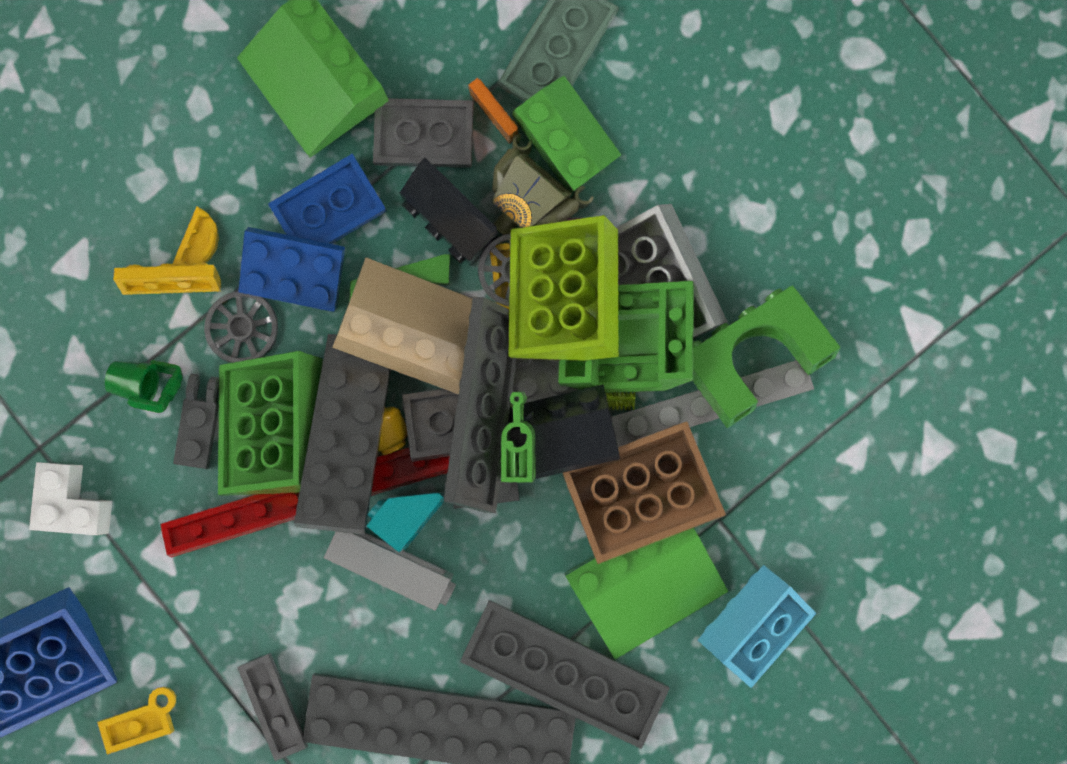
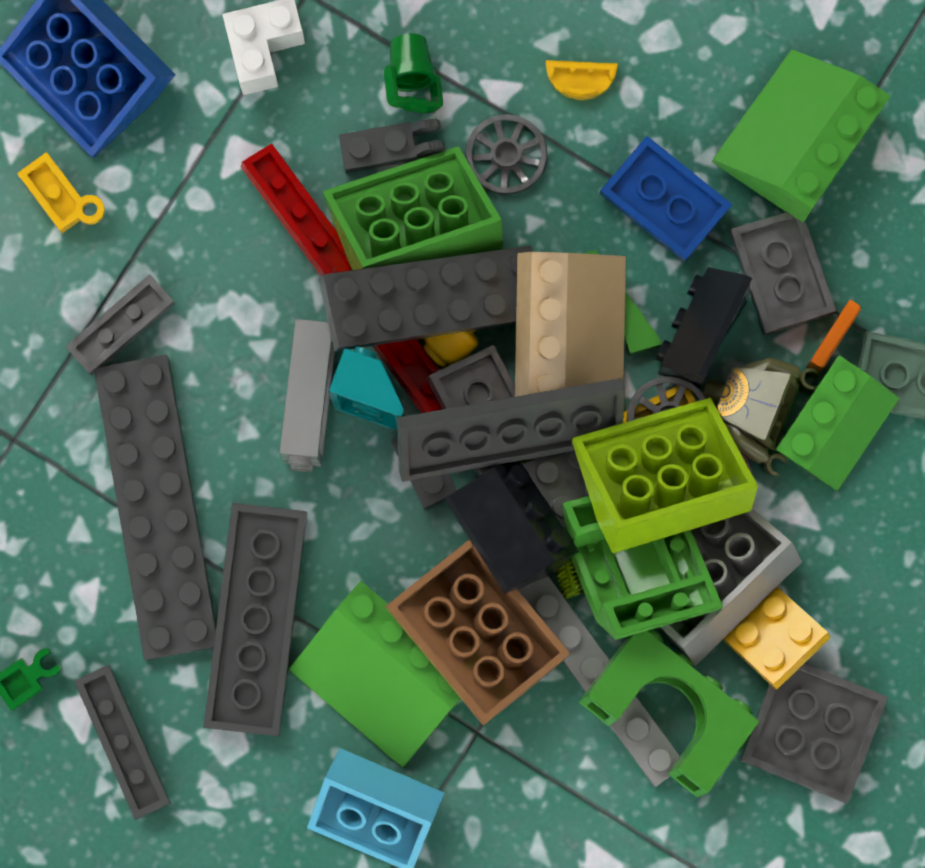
camera: 75 degrees right, 5 degrees down
yellow plate [113,262,221,295] -> none
blue plate [238,227,345,312] -> none
bright green piece [501,391,535,482] -> none
none -> yellow plate [724,587,831,690]
none -> flat silver plate [740,663,888,804]

